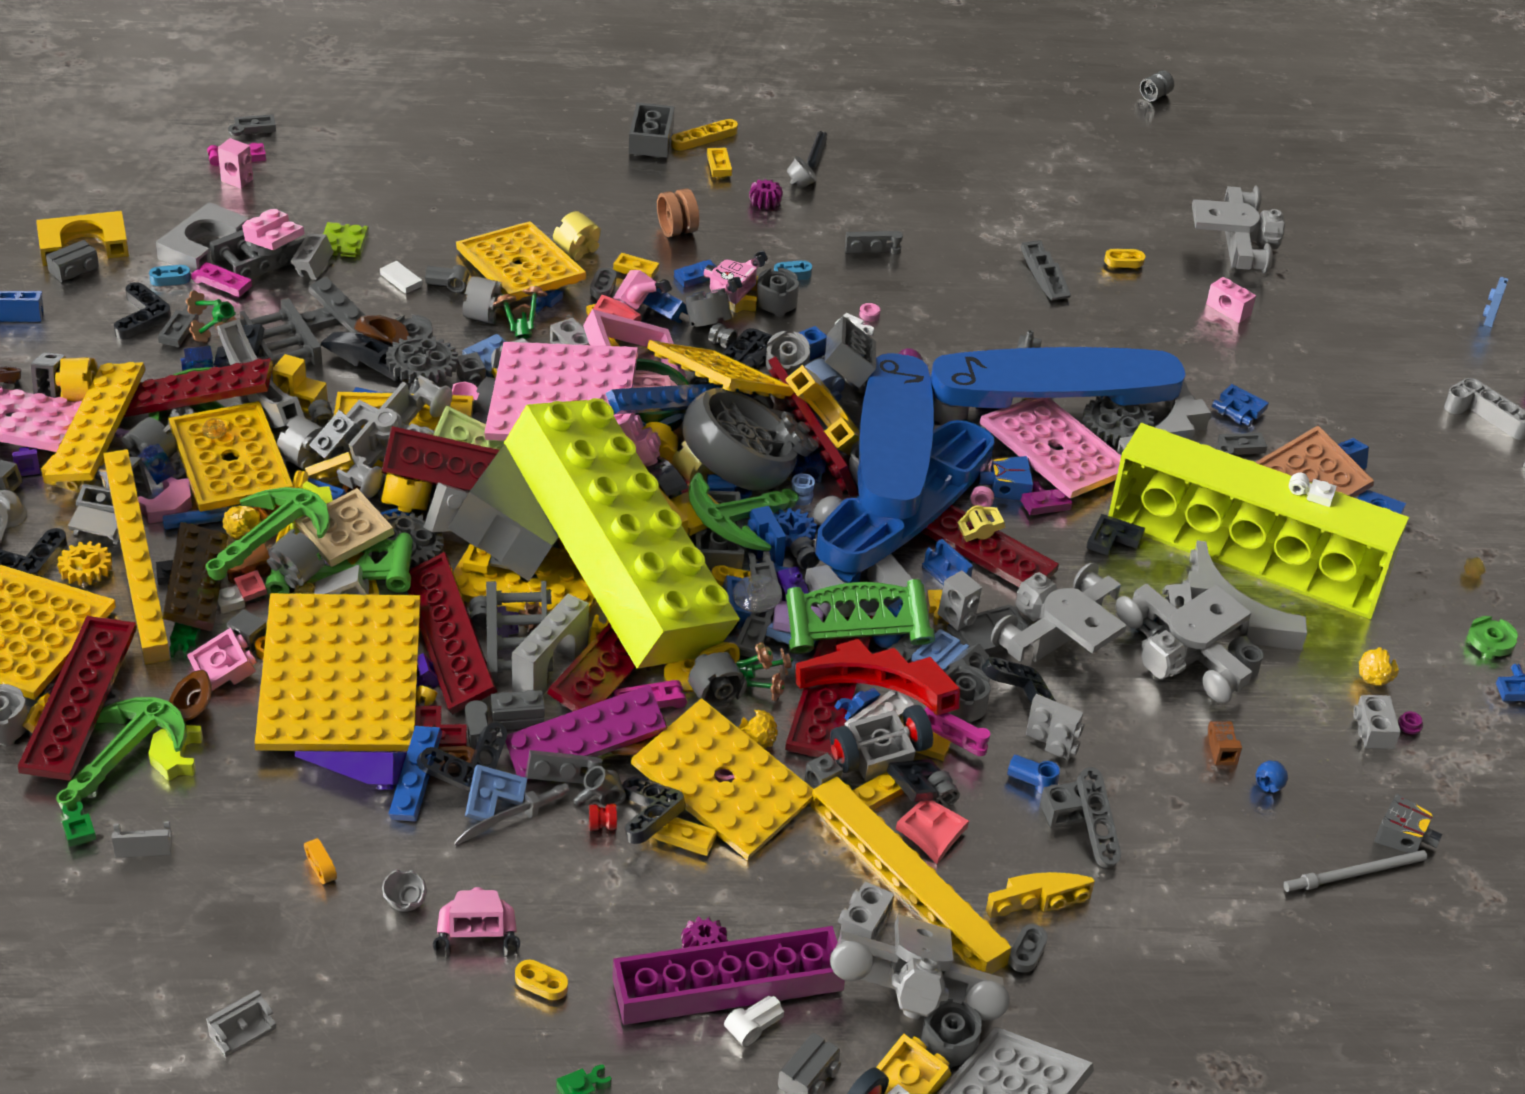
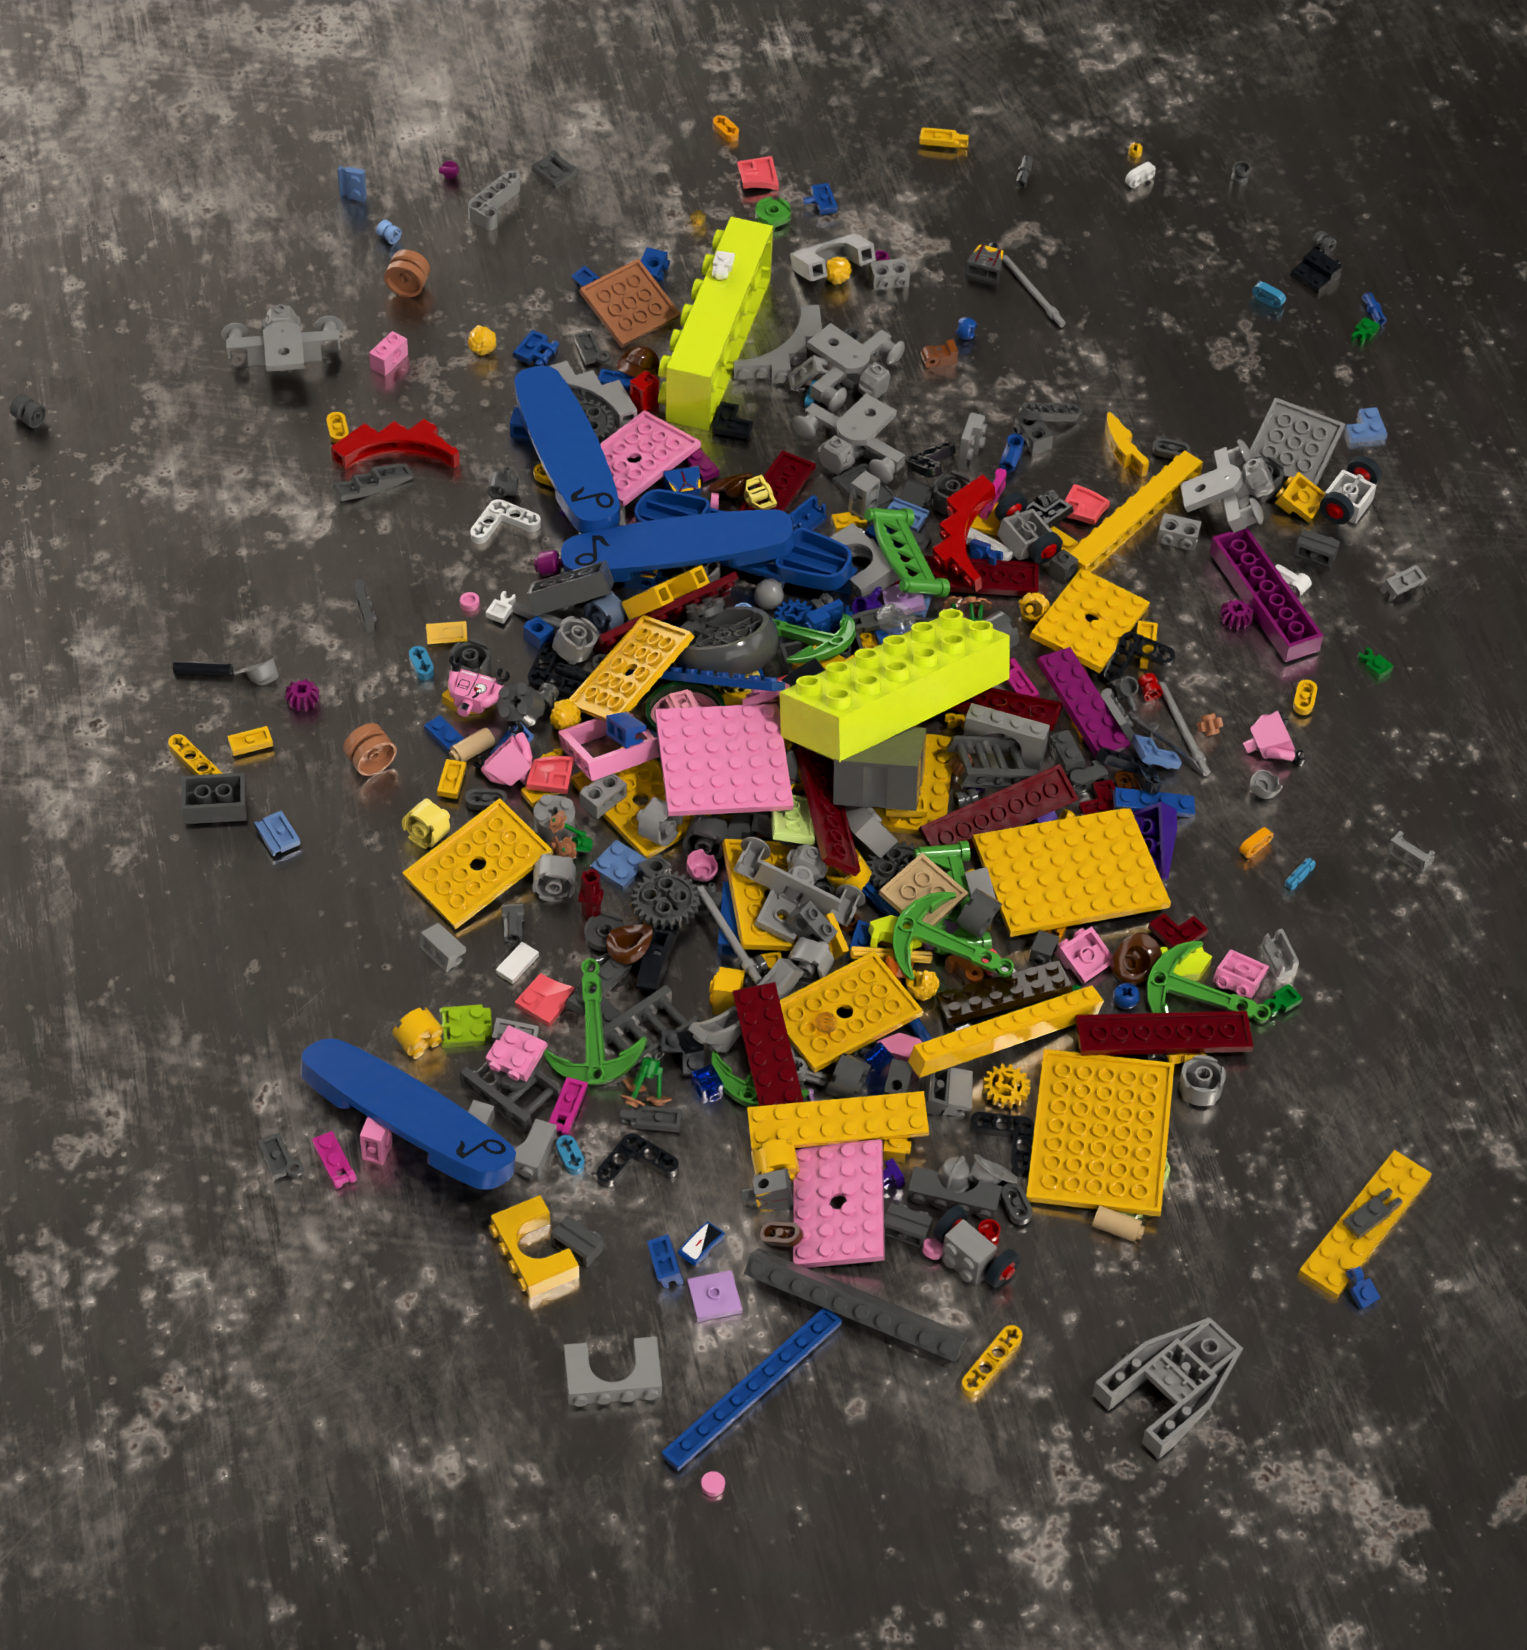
camera: 100 degrees left, 10 degrees up
none -> medium blue plate [254,811,300,856]
none -> blue piece [300,1038,516,1190]
none -> red arch [331,419,460,470]
none -> light blue wheel [376,219,402,244]
none -> nougat wheel [384,249,430,297]
none -> yellow brick [392,1007,443,1059]
none -> light grey hinge [418,923,466,973]
none -> yellow plate [426,621,467,644]
none -> tan brick [449,727,495,762]
none -> yellow piece [468,325,497,356]
none -> white beam [470,499,541,544]
none -> coral plate [515,973,575,1028]
none -> light grey brick [533,794,575,843]
none -> bright green piece [544,958,647,1086]
none -> yellow piece [550,699,581,731]
none -> dark red piece [578,869,604,921]
none -> blue hinge [606,712,646,748]
none -> slope [677,1221,725,1266]
none -> light grey bar [697,885,762,985]
none -> reddish brown hat [708,472,754,498]
none -> light grey arch [790,233,876,282]
none -> blue piece [1113,983,1140,1009]
none -> dark red plate [1148,913,1208,949]
none -> light grey bar [1159,682,1211,776]
none -> nougat gear [1197,713,1223,736]
none -> bright pink plate [1212,949,1269,999]
none -> dark azure axle [1285,858,1316,890]

